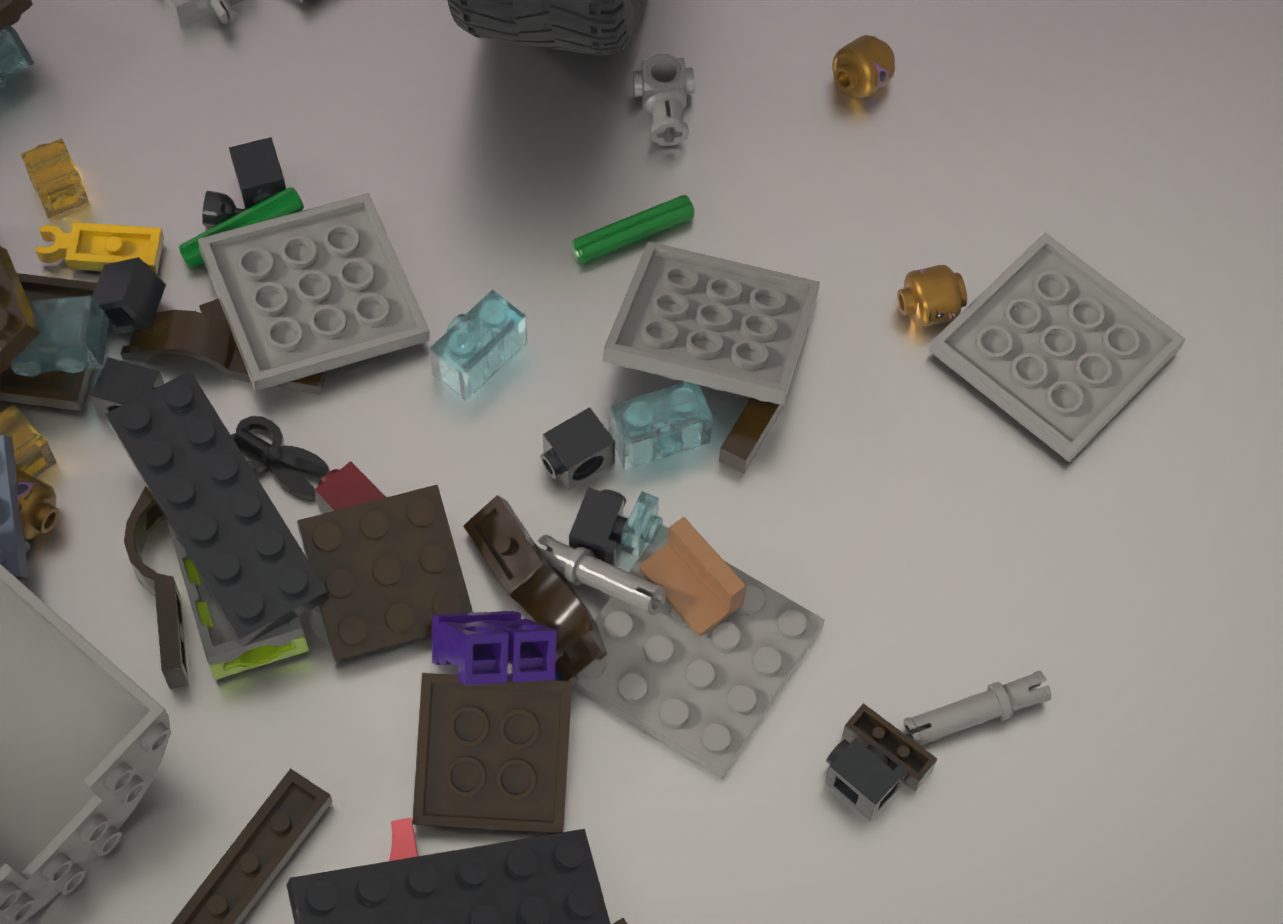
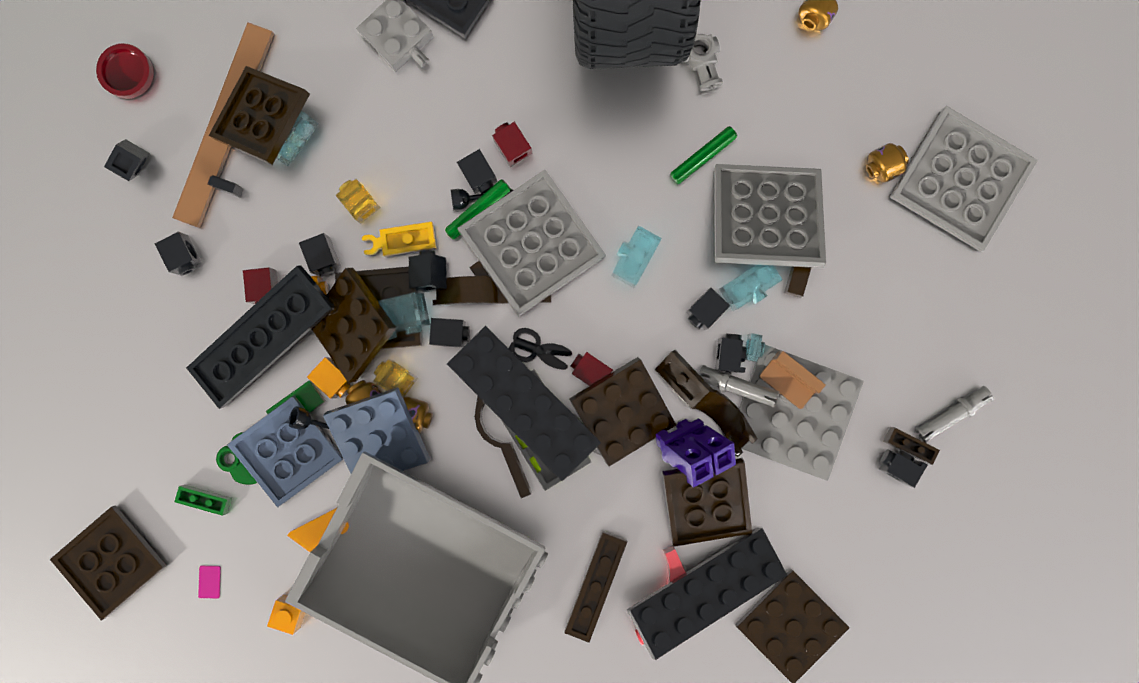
camera: 10 degrees left, 25 degrees up
none -> dark red brick [492,121,532,167]

